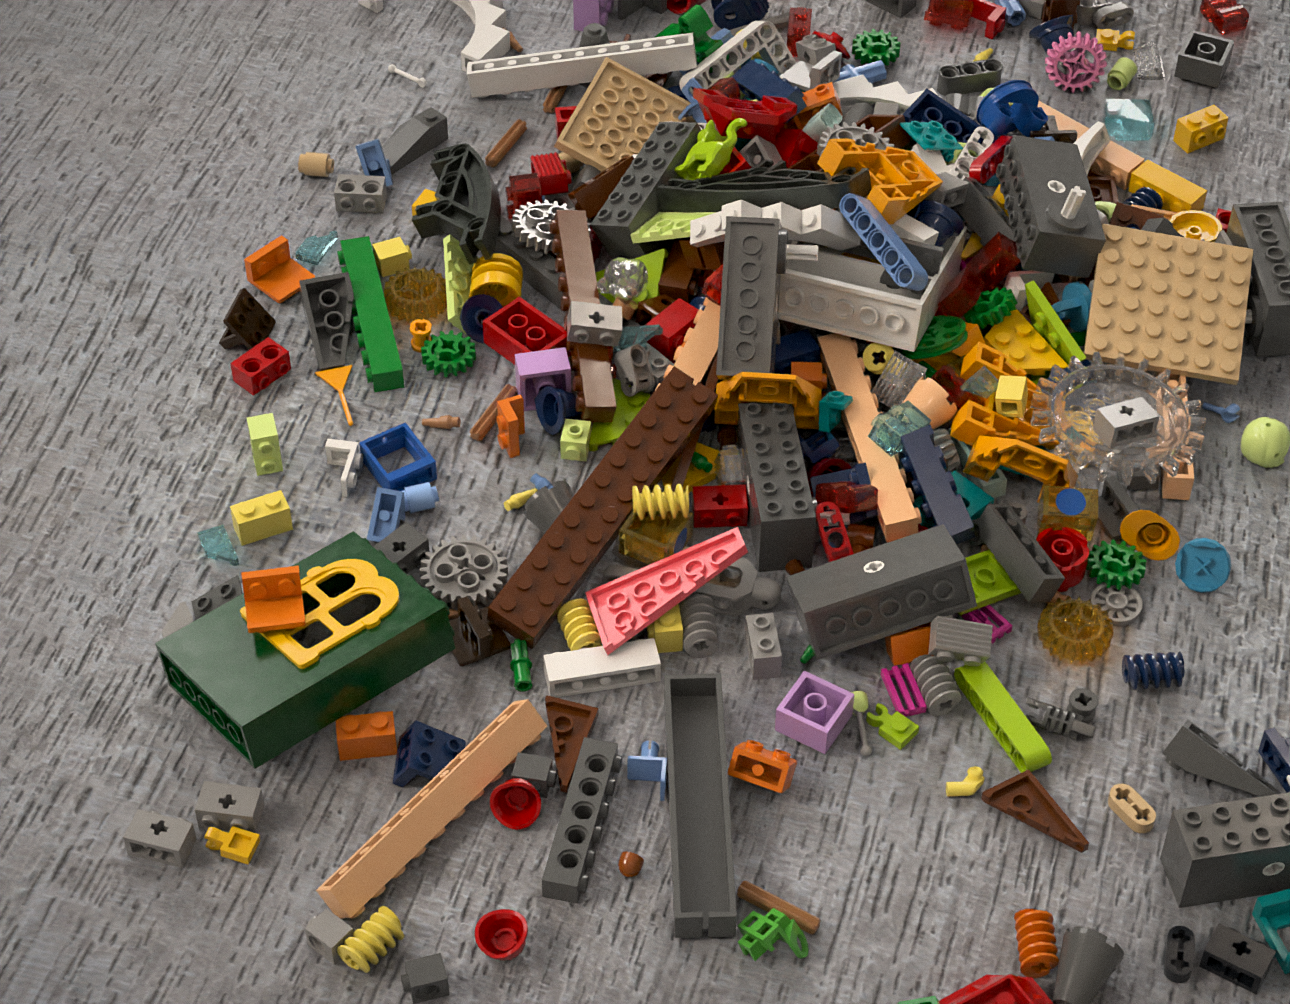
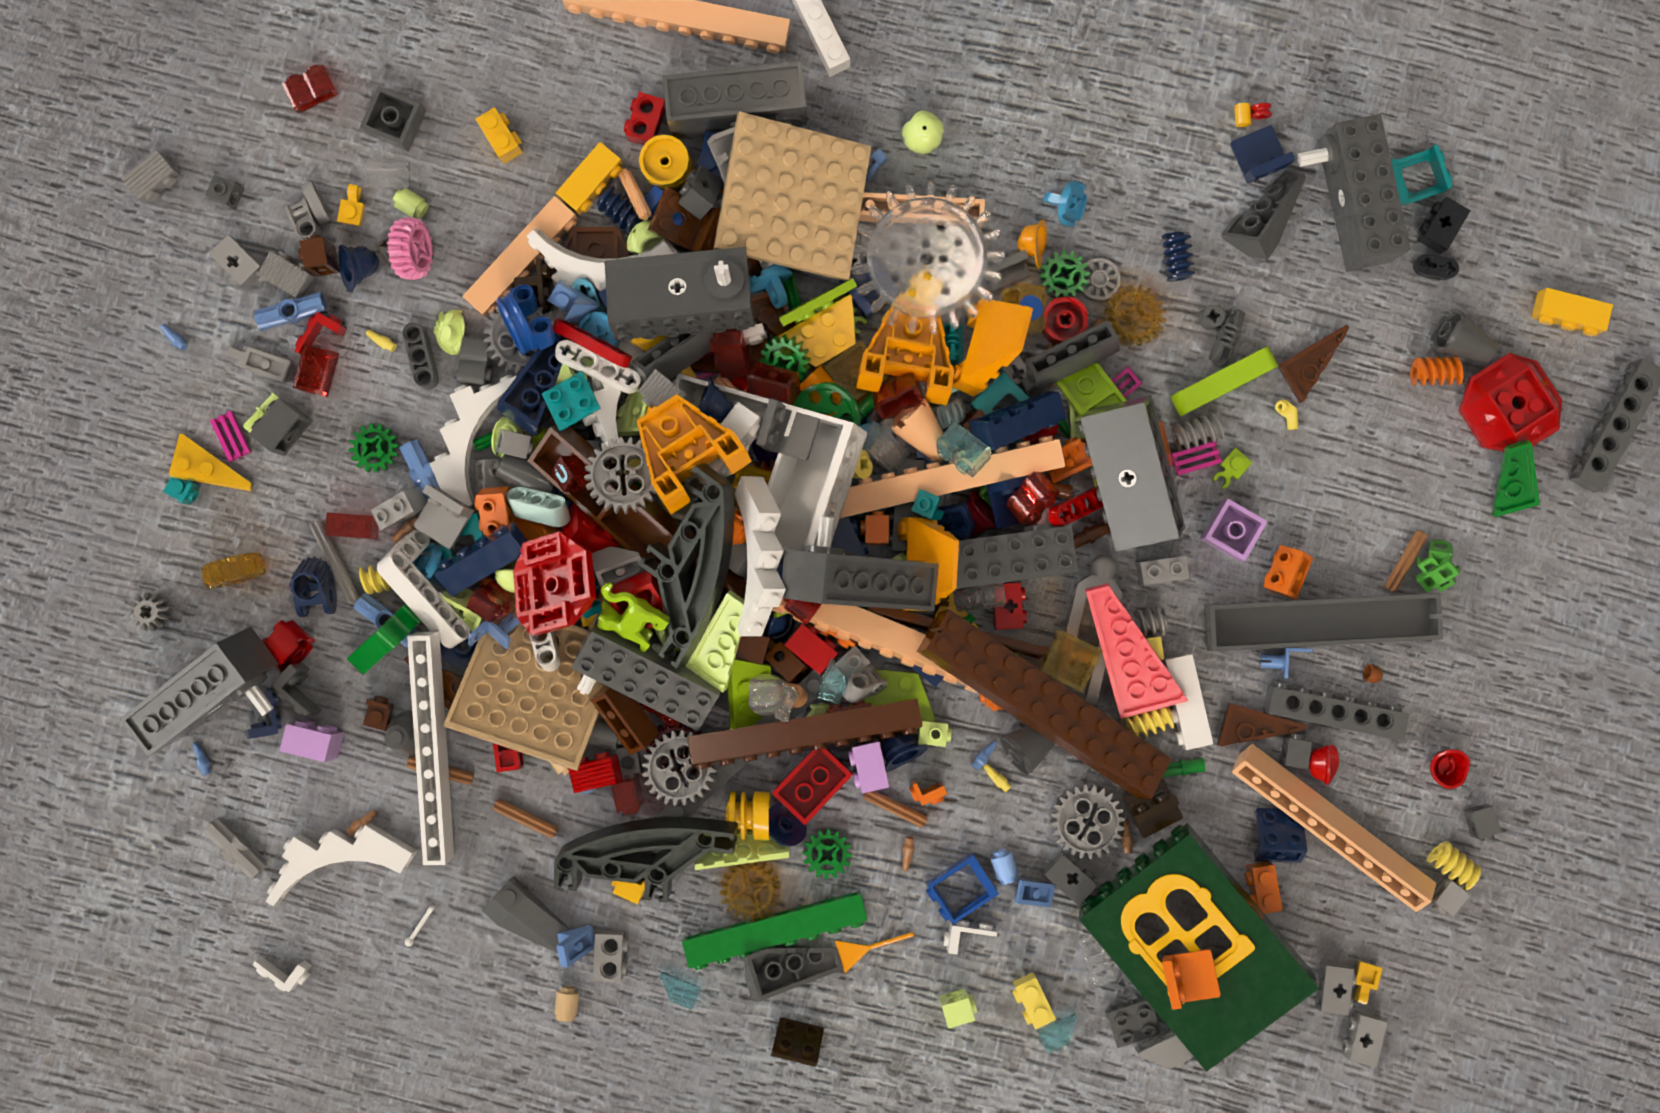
camera: 90 degrees left, 40 degrees up
red brick [230,337,291,396] -> none
orange bracket [244,235,315,303] -> none
light yellow brick [372,237,412,277] -> none
light orange bush [410,319,432,353] -> none
light grey brick [567,301,622,347] -> none
light yellow piece [632,484,689,521] -> none
red dish [812,31,850,60] -> none
medium blue beam [839,193,928,291] -> none
hinge [851,691,872,756] -> none
light grey brick [928,616,993,666] -> none
clear light blue tile [960,366,999,399] -> none
light yellow brick [995,375,1028,418] -> none
light grey brick [1092,397,1160,448] -> none
clear light blue piece [1103,99,1155,141] -> none
tan beam [1108,784,1156,833] -> none

